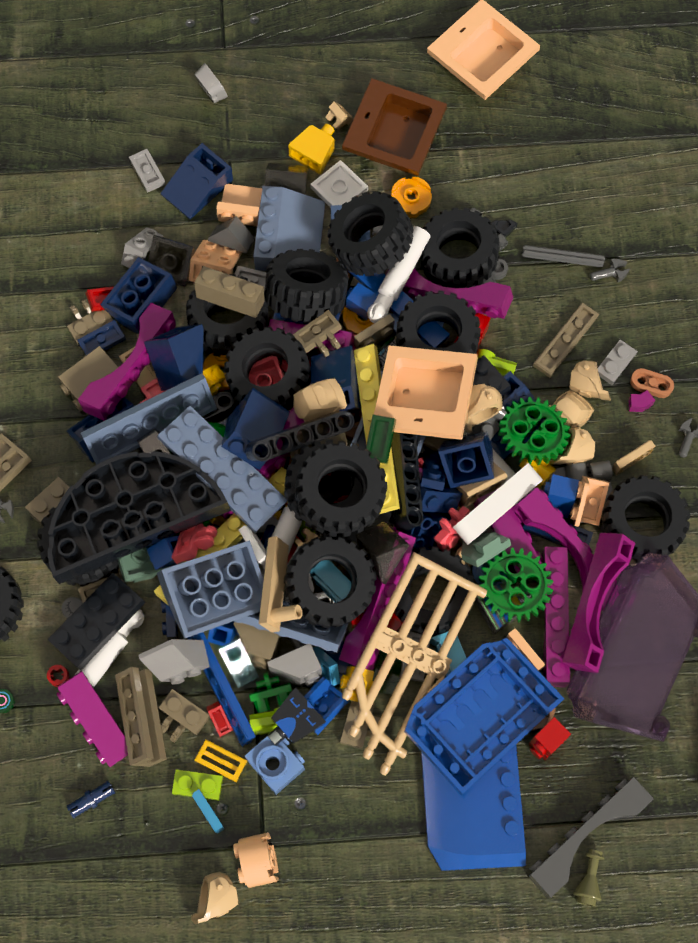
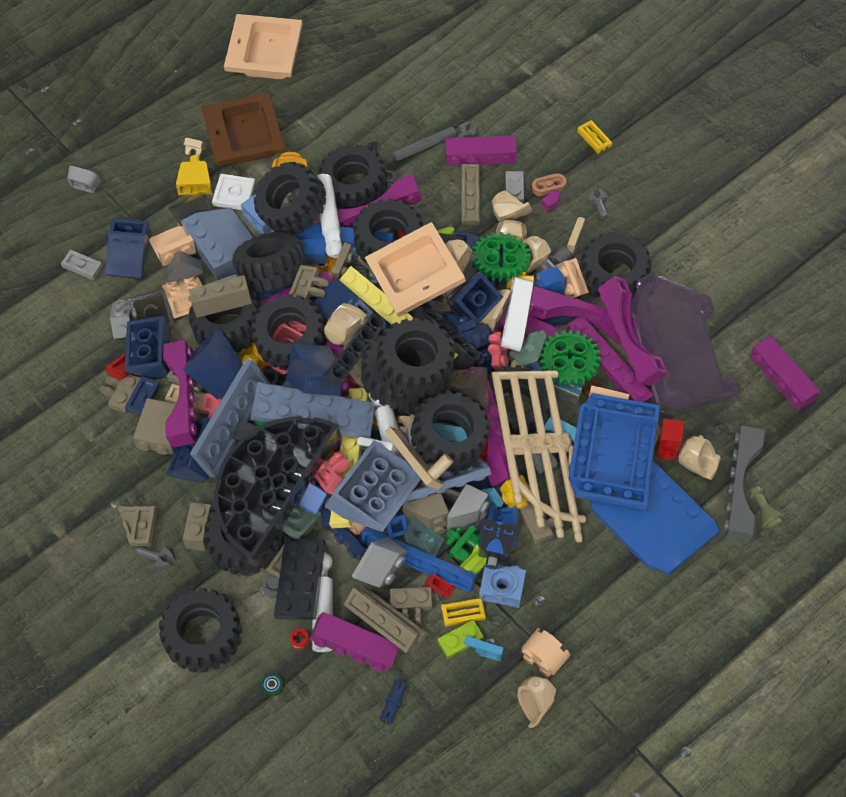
camera: 35 degrees left, 10 degrees down
dark green tile [366,415,396,464] -> none
none -> magenta brick [445,136,517,166]
none -> reddish brown tile [582,379,602,398]
none -> tan helmet [678,435,721,480]

